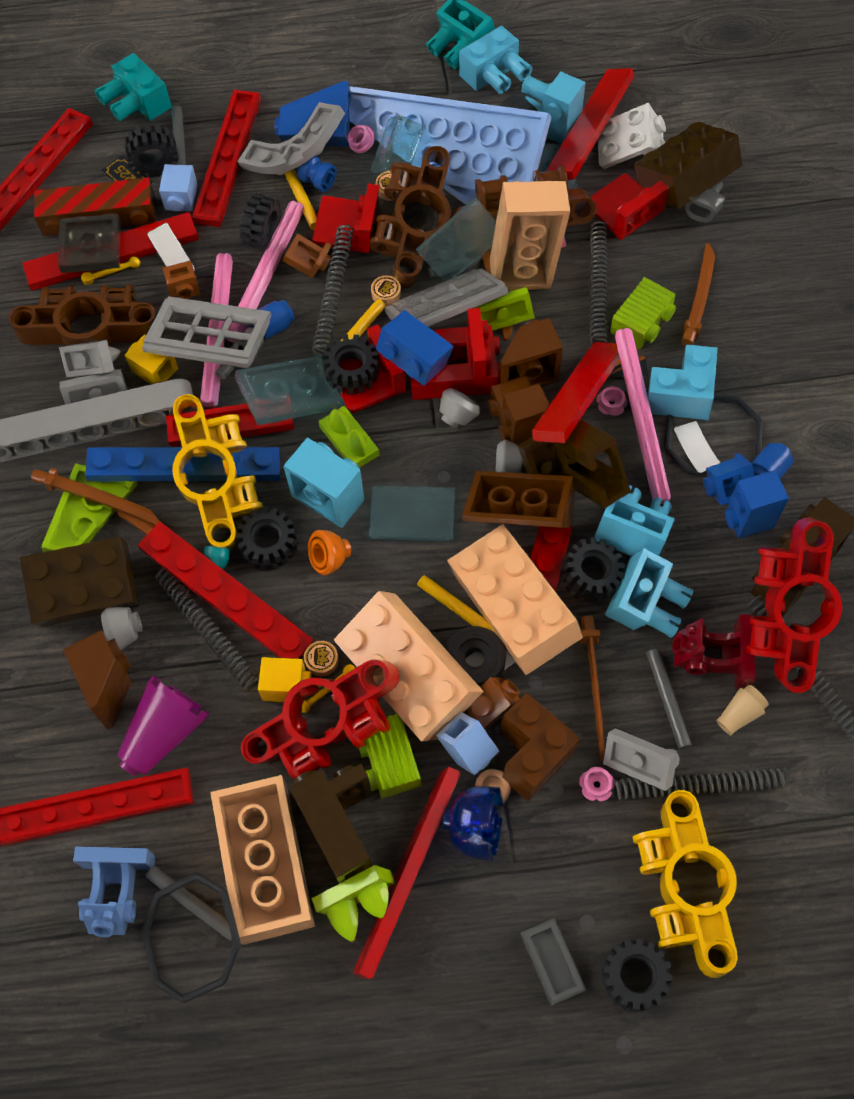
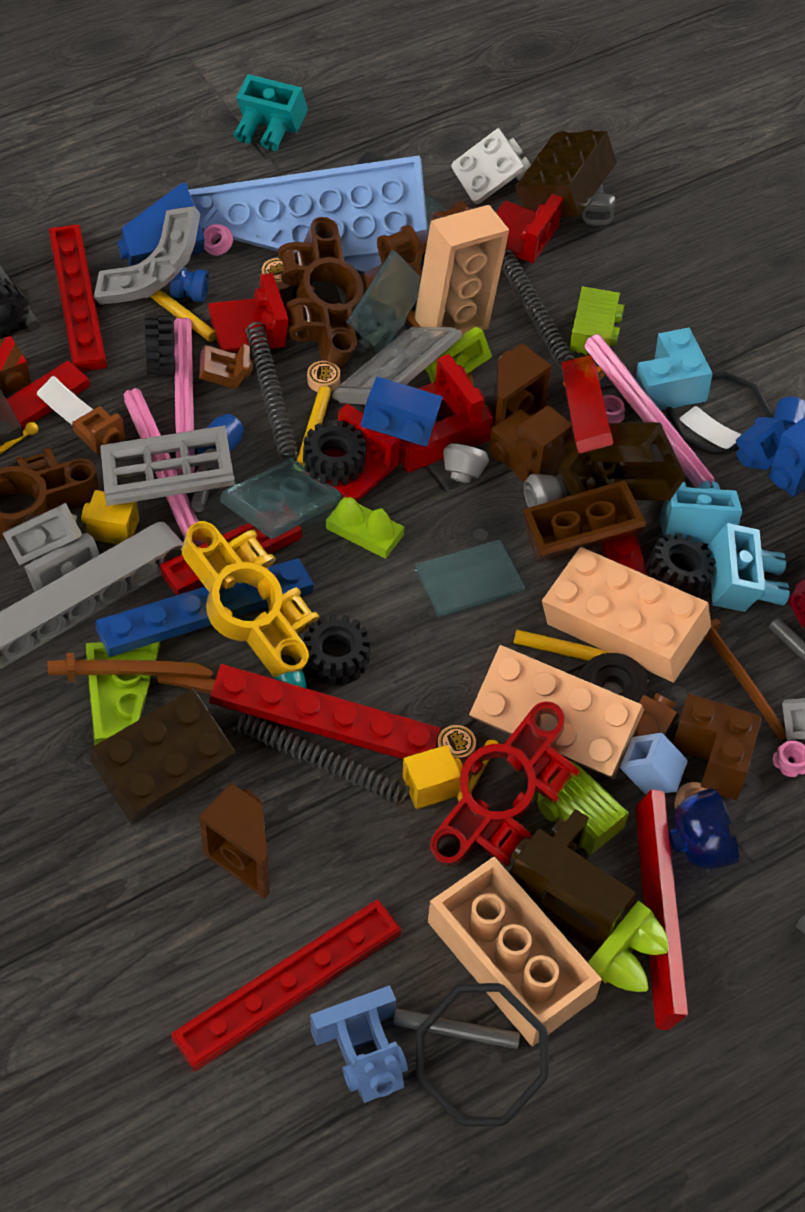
camera: 30 degrees left, 10 degrees down
light grey cone [101,607,142,650] -> none
magenta cone [117,675,210,776] -> none
light blue brick [159,164,198,212] -> none
medium azure brick [284,437,365,528] -> none
orange brick [308,530,351,576] -> none
clear light blue panel [370,115,425,173] -> none
medium azure brick [459,25,532,94] -> none
medium azure brick [521,71,586,144] -> none
red tile [546,68,634,180] -> none
dark orange sword [681,243,715,347] -> none

